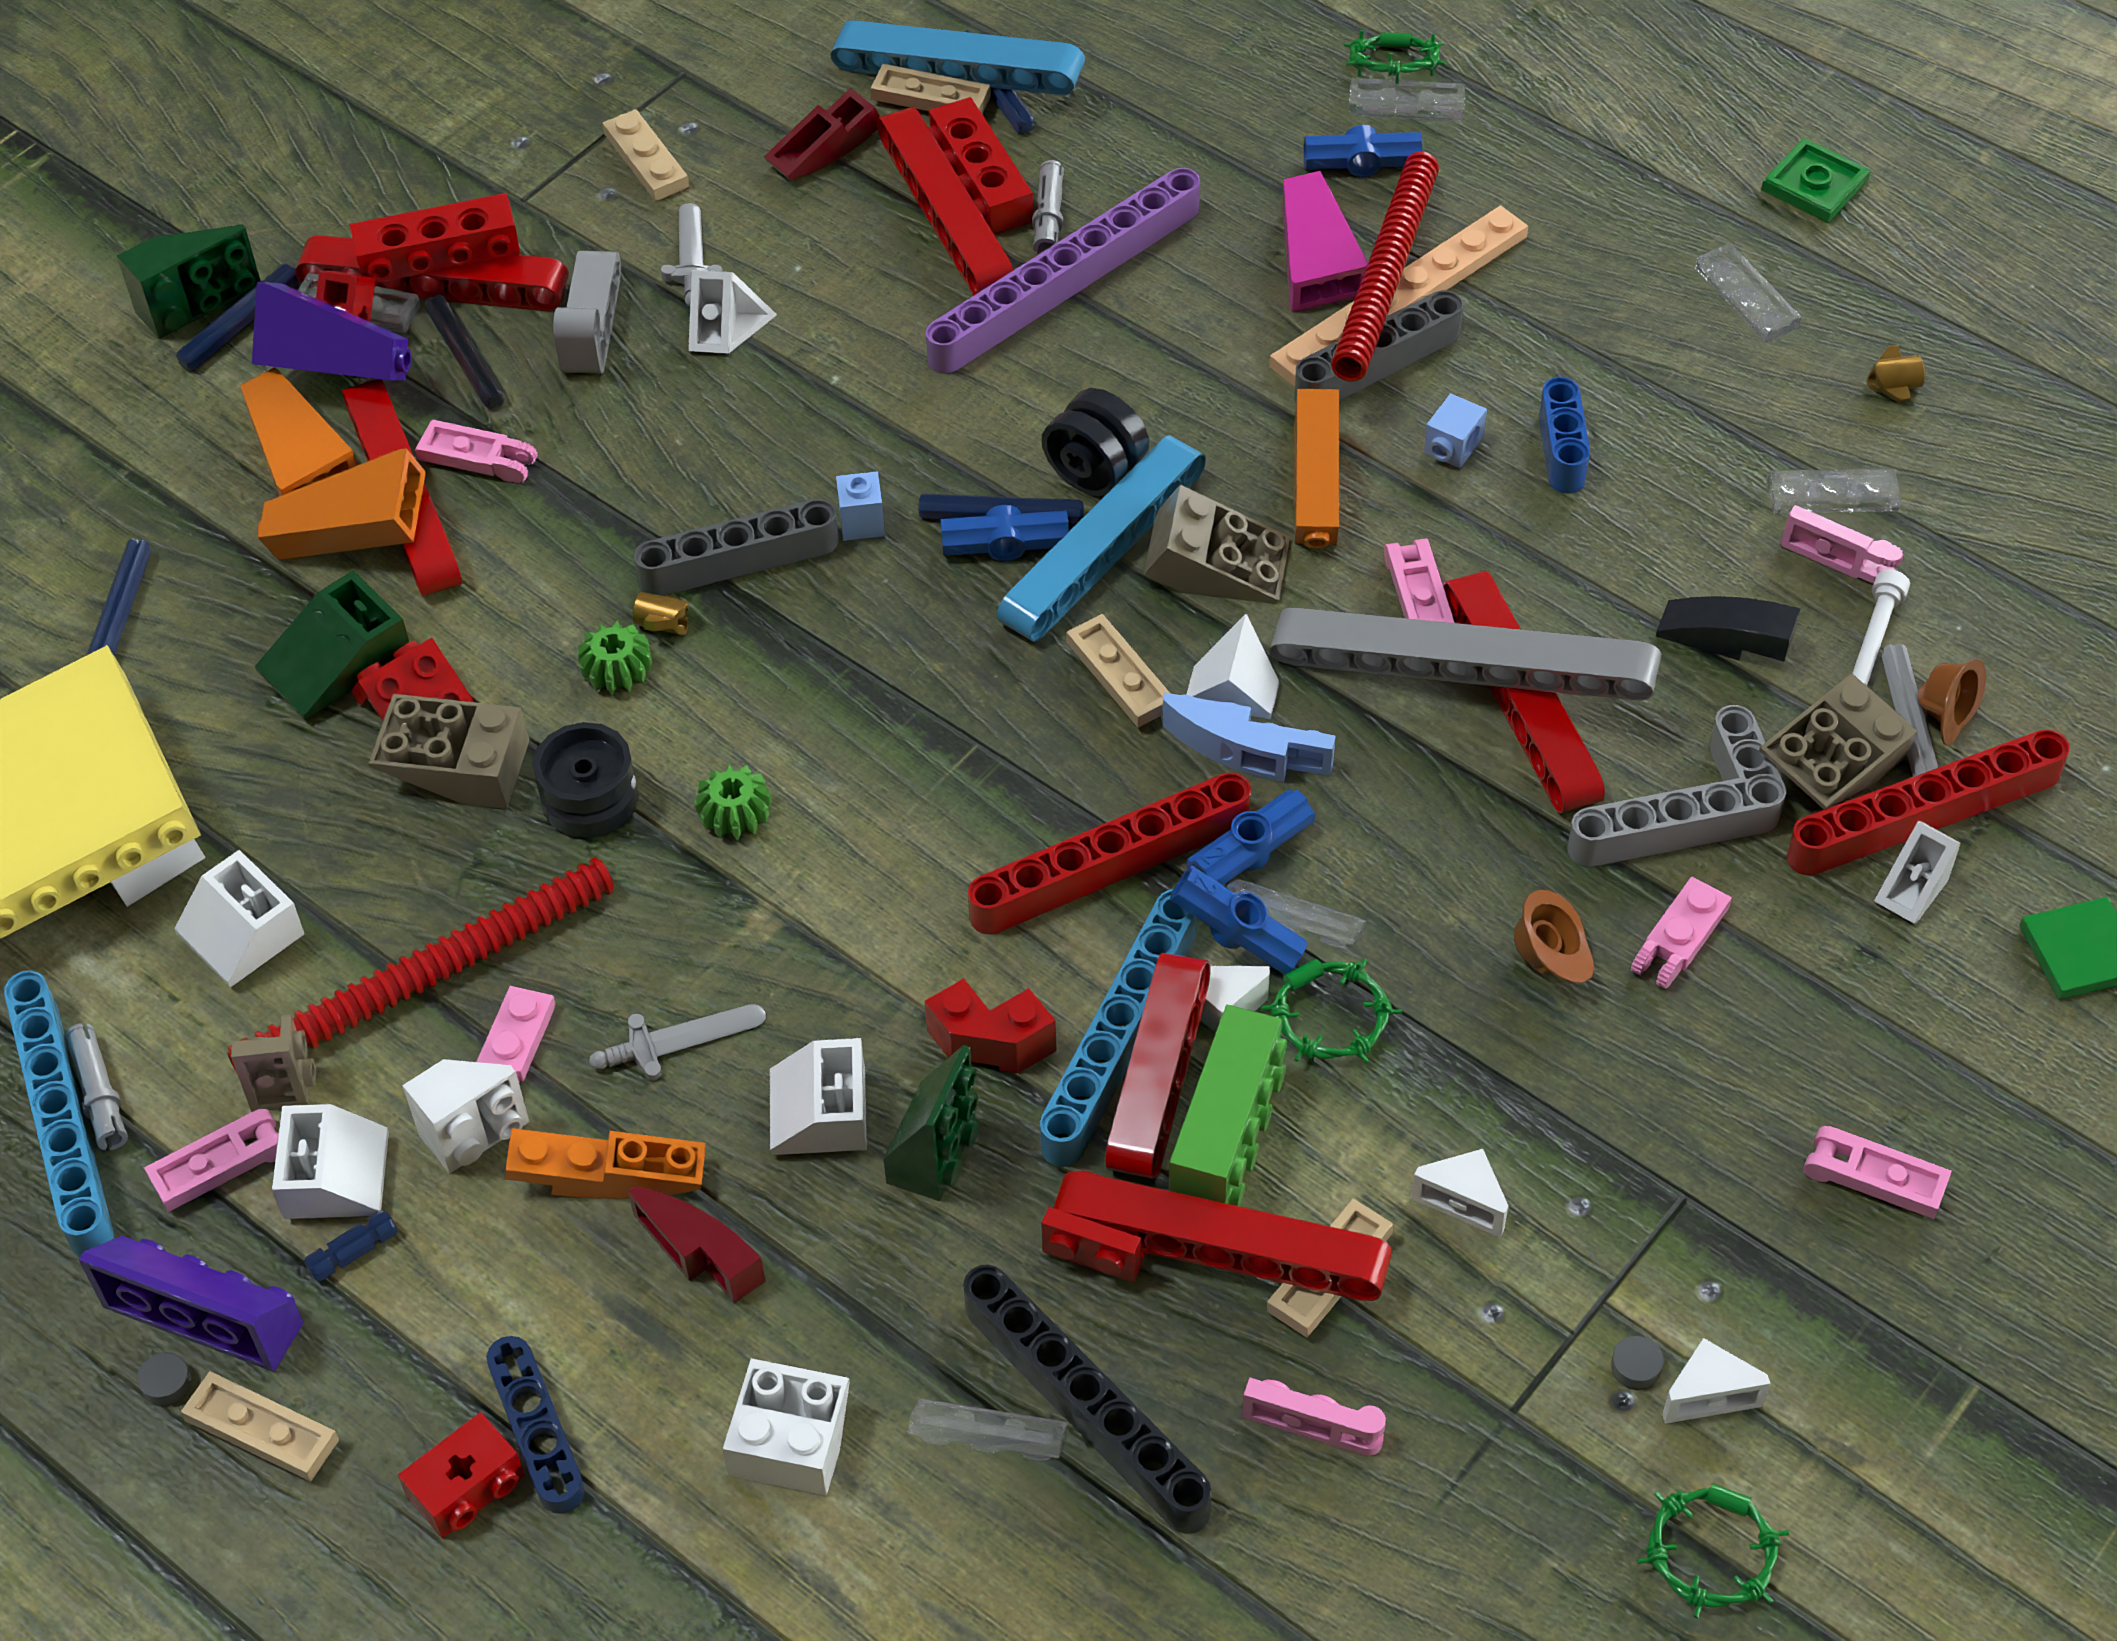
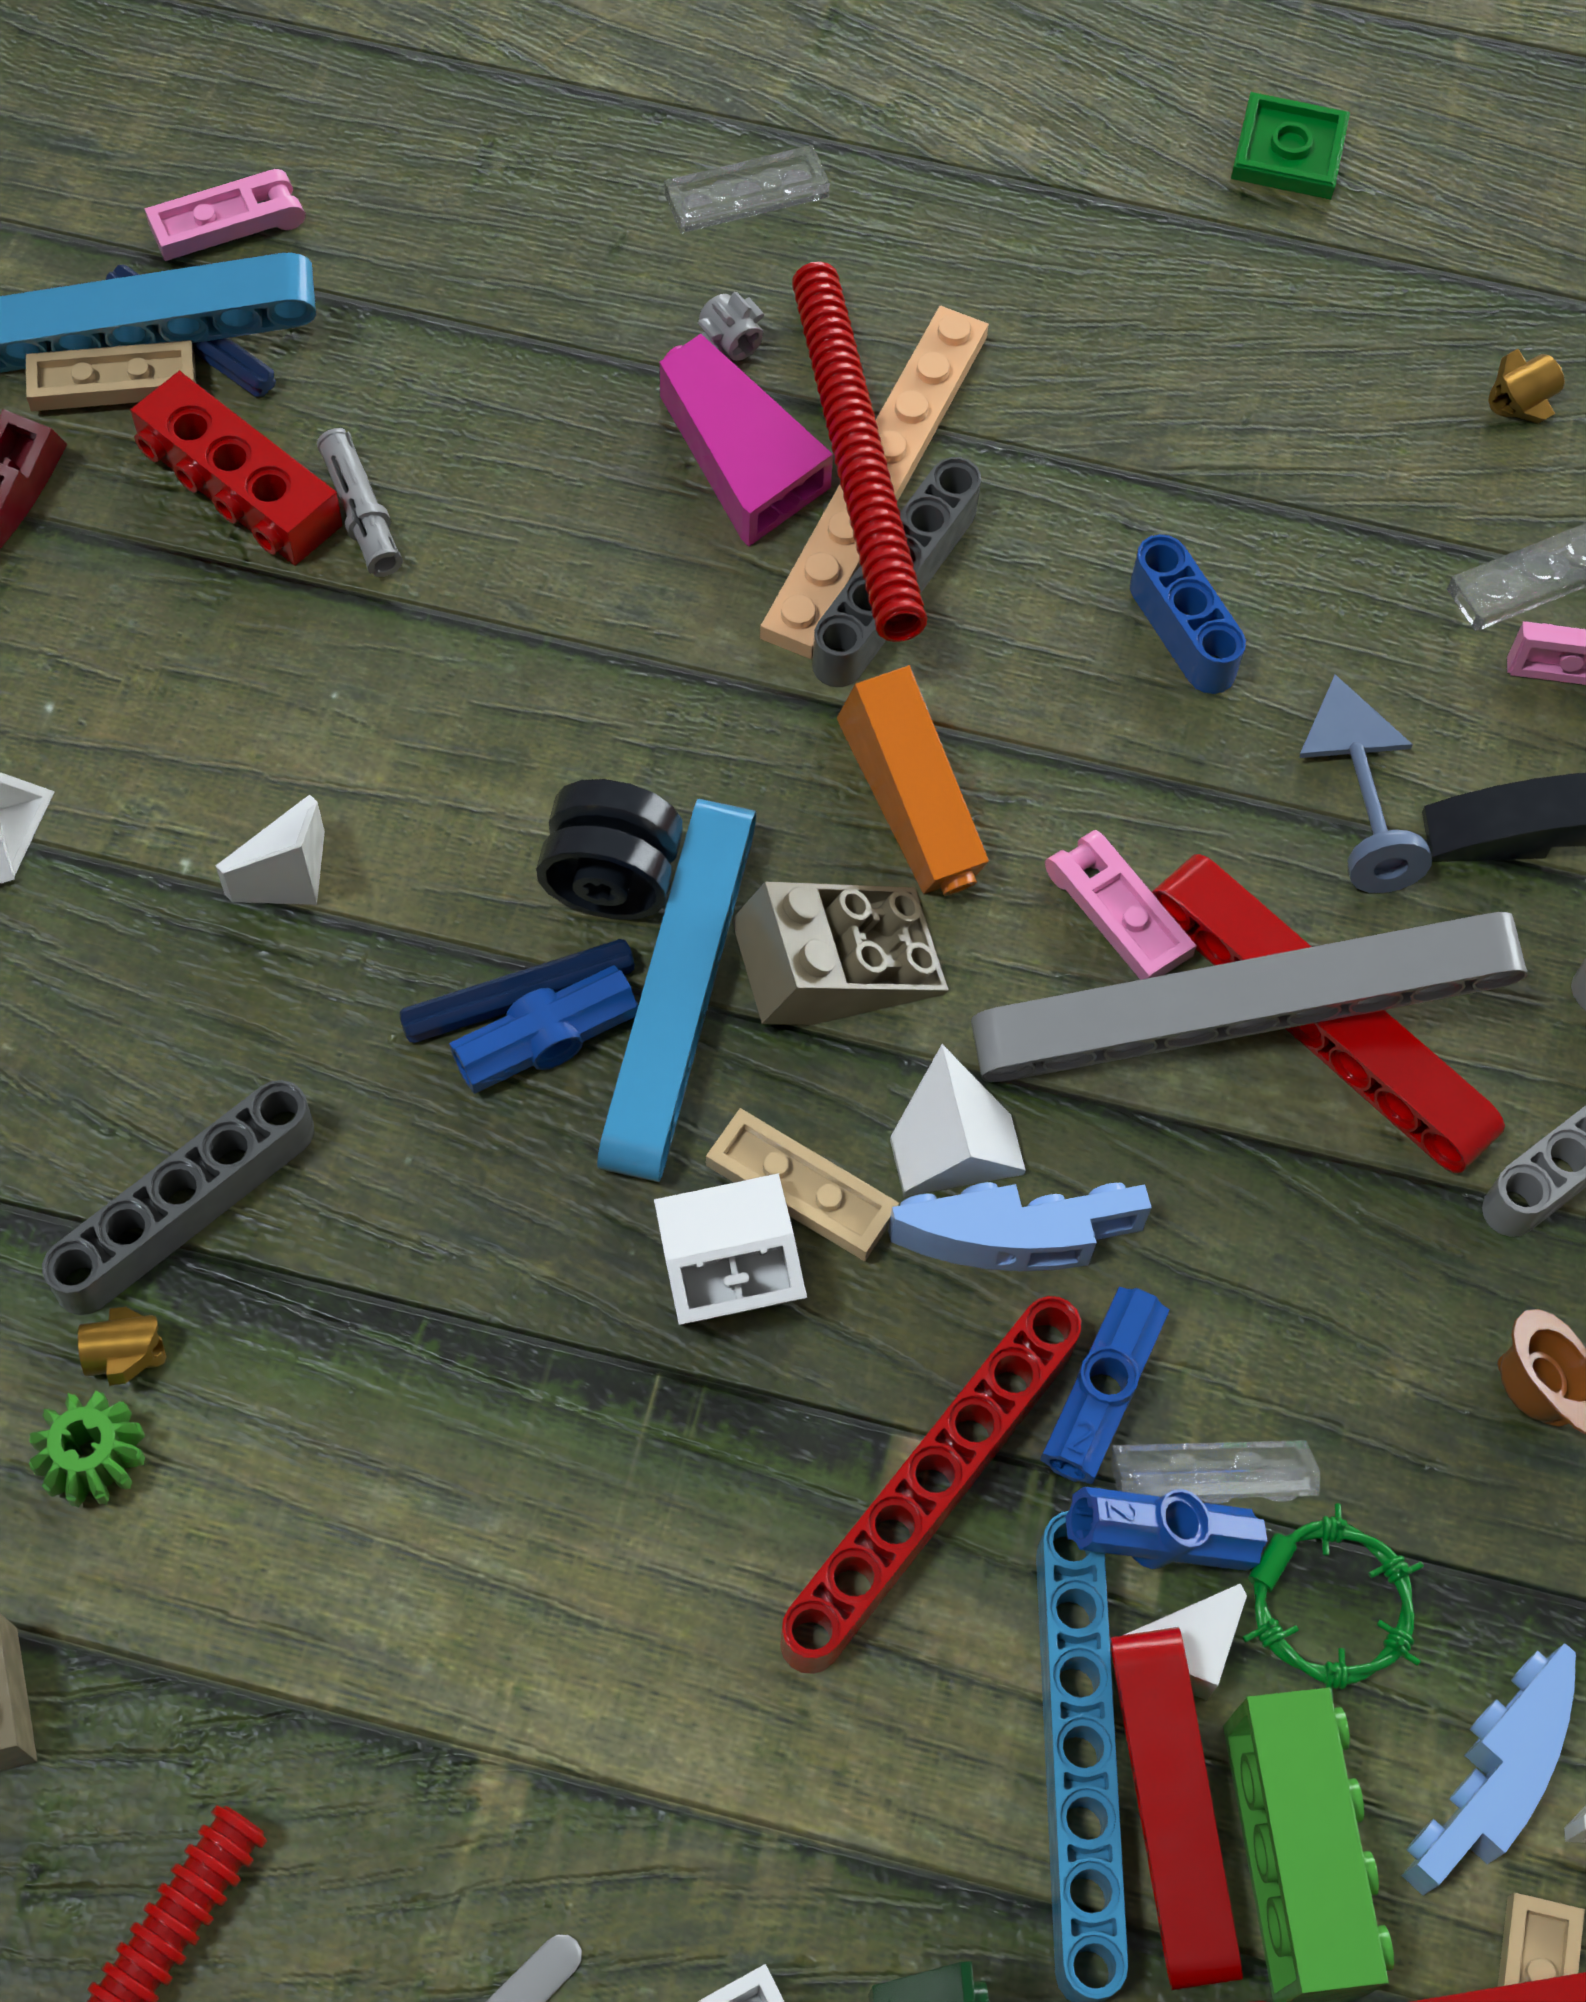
camera: 30 degrees left, 10 degrees up
black wheel [532,722,639,838] -> none
bright green gear [694,763,772,841] -> none
light blue brick [836,472,885,541] -> none
red beam [877,107,1014,296] -> none
red brick [924,978,1057,1074] -> none
medium lavender beam [925,168,1200,374] -> none
blue piece [1303,125,1422,177] -> none
green piece [1344,30,1447,84] -> none
light blue brick [1424,393,1487,468] -> none
clear plate [1696,243,1801,342] -> none
none -> bright pink plate [145,169,305,261]
none -> white slope [216,795,325,905]
none -> white slope [654,1173,807,1325]
none -> light grey gear [698,292,764,361]
none -> sand blue piece [1299,675,1432,893]
none -> light blue slope [1401,1643,1576,1895]

